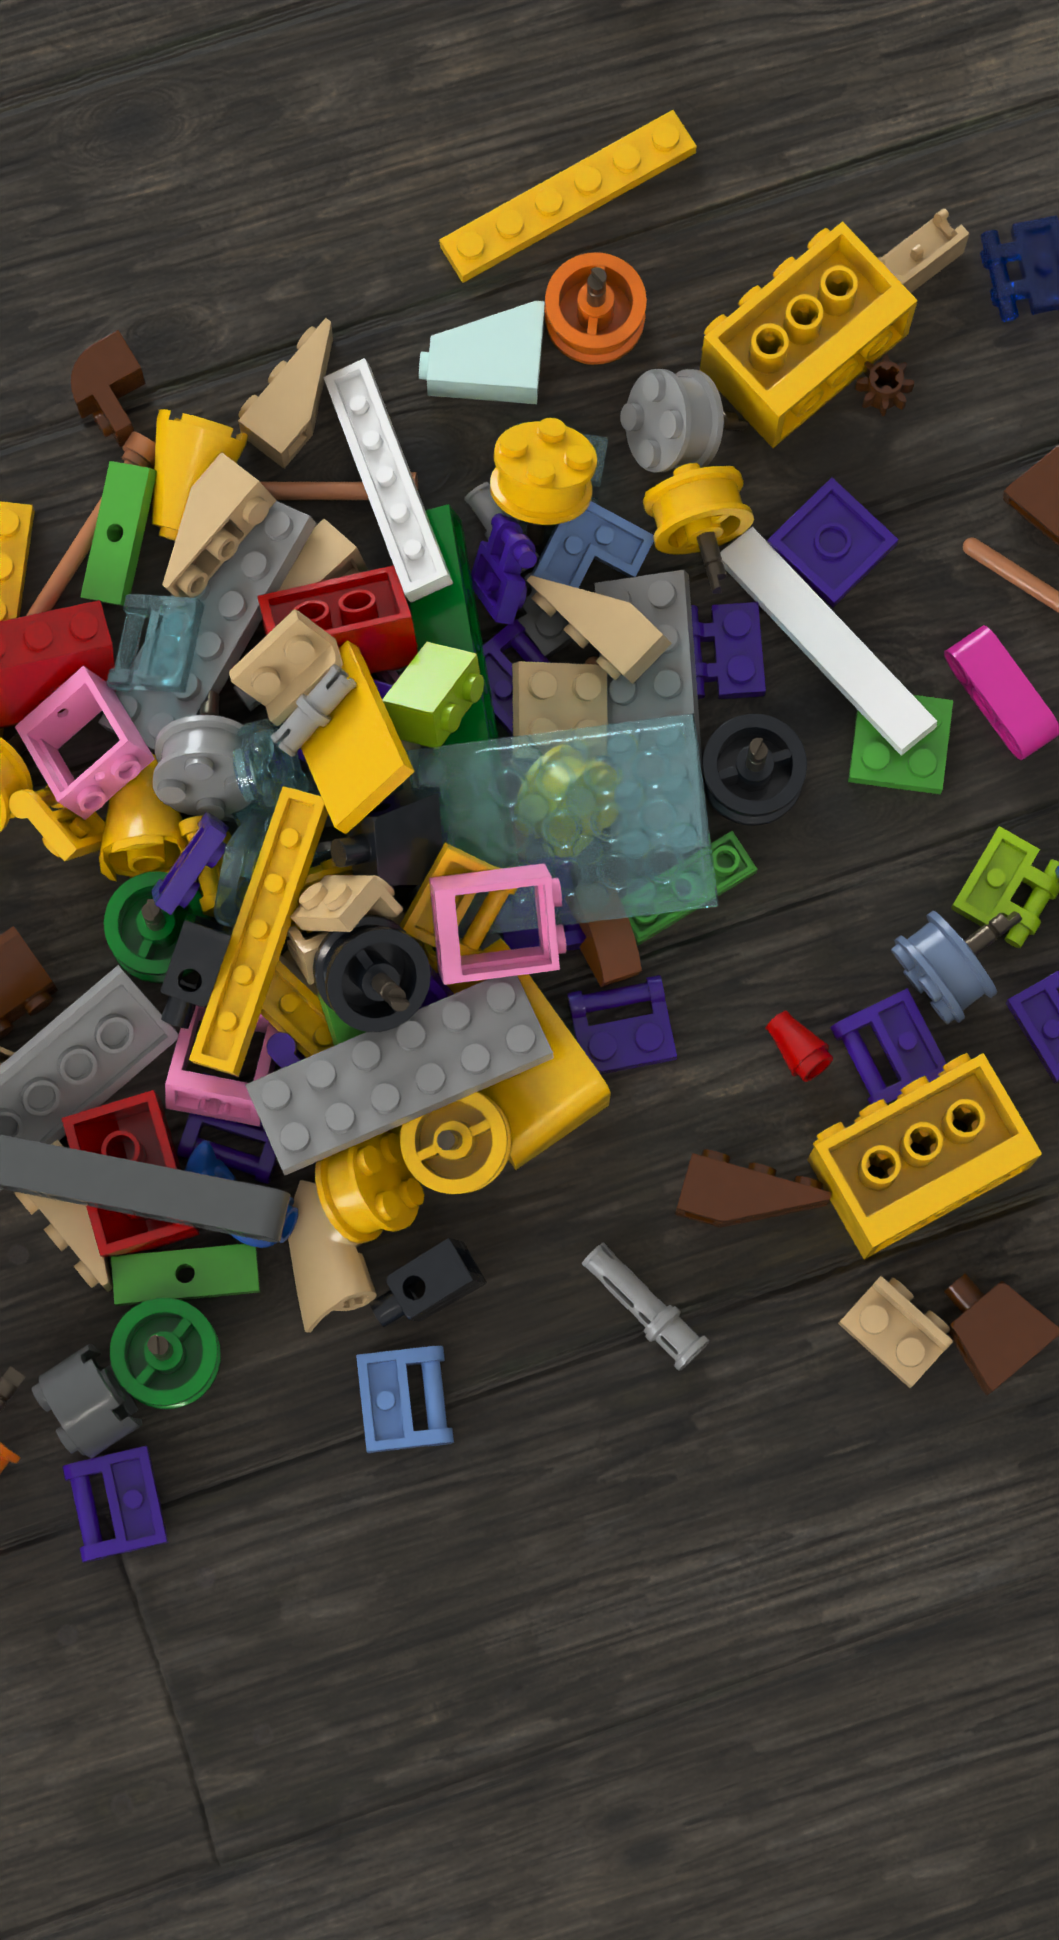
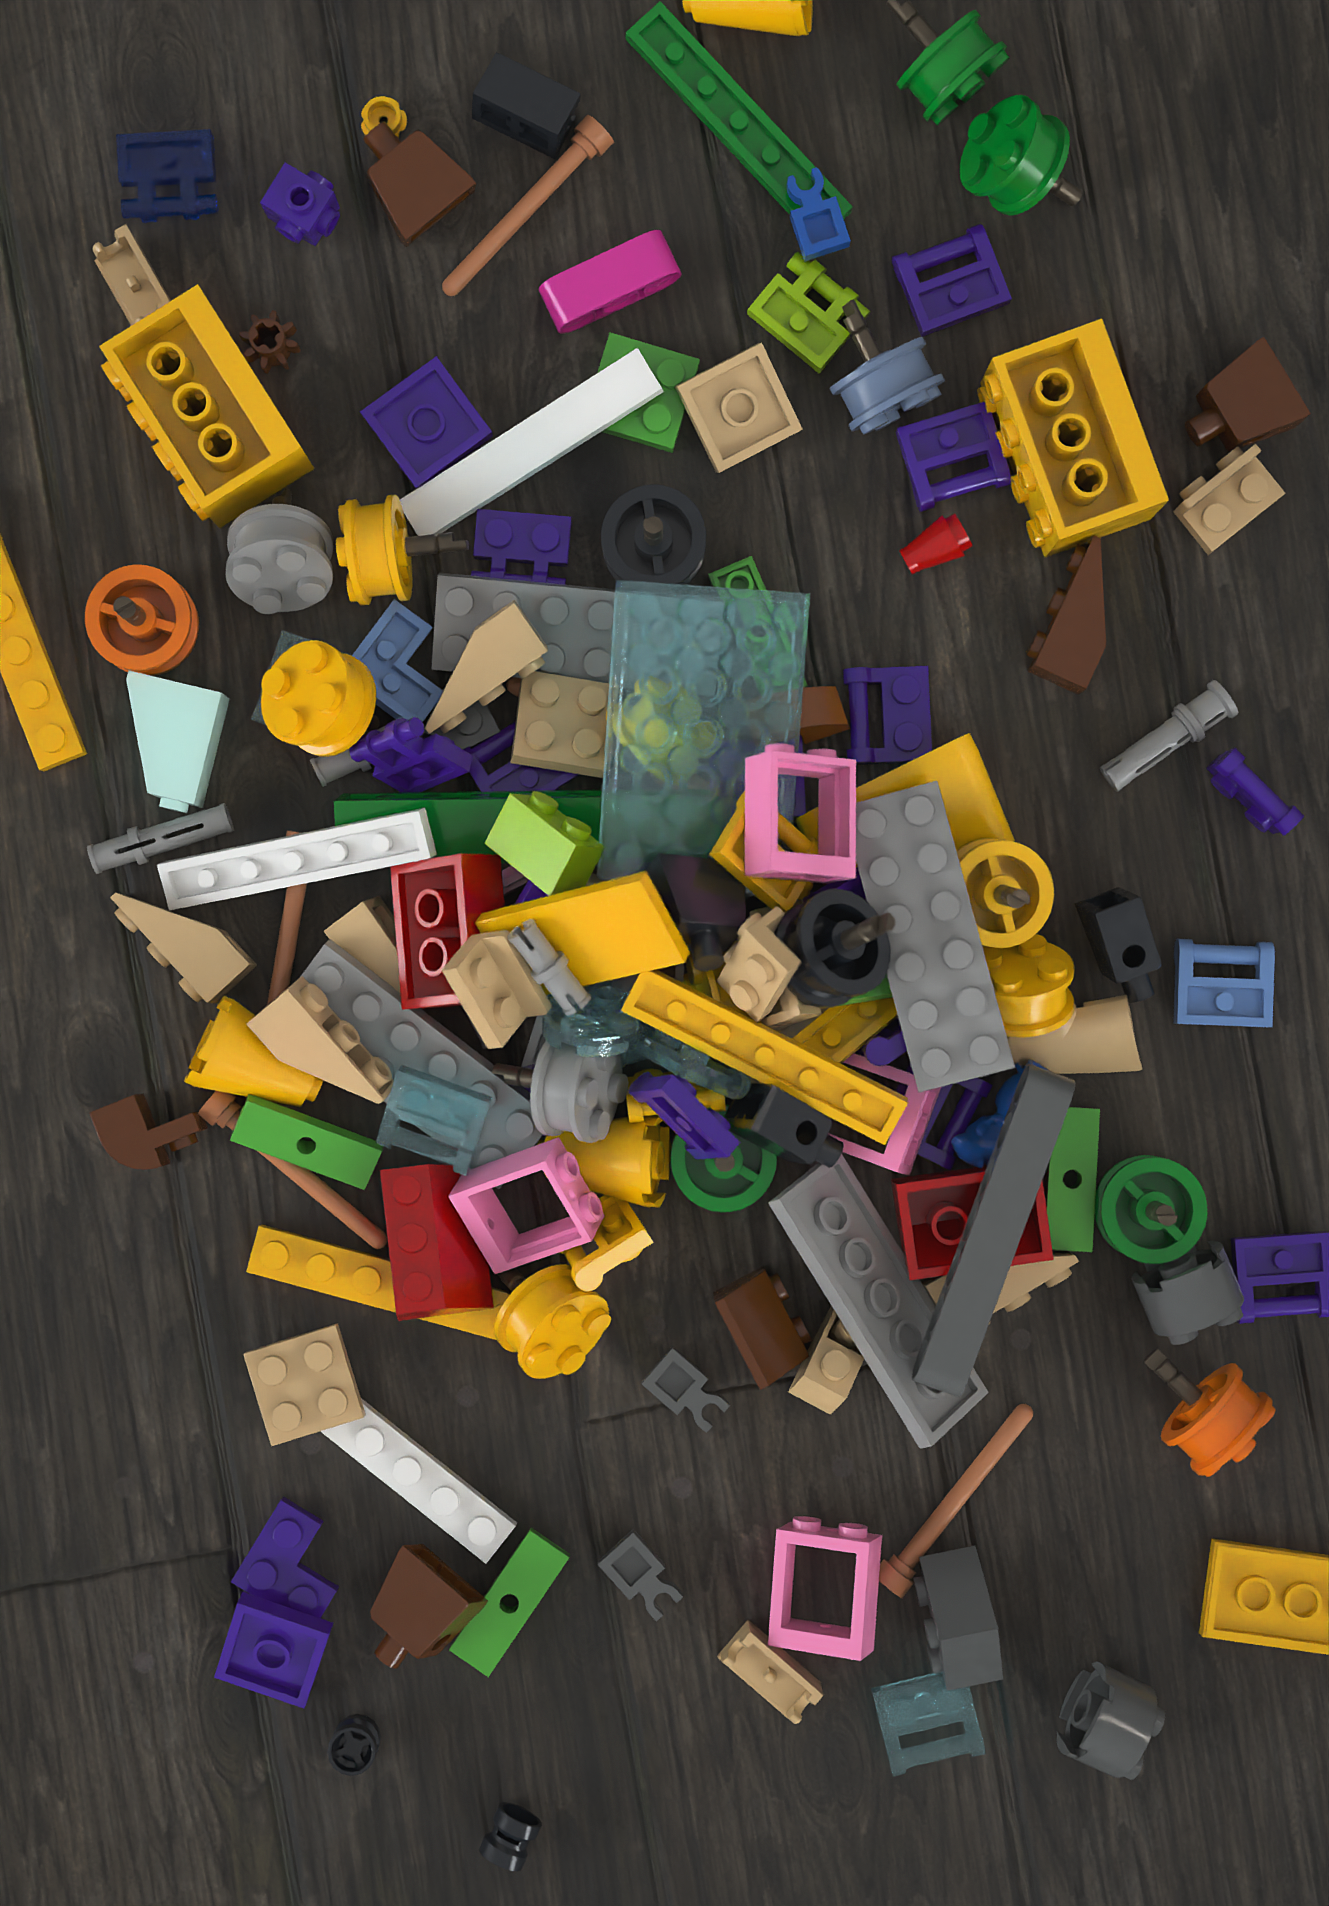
camera: 80 degrees left, 10 degrees up
none -> light grey pin [87,803,234,874]
none -> dark purple brick [260,162,340,247]
none -> tan plate [675,342,803,473]
none -> dark purple plate [1206,747,1304,836]

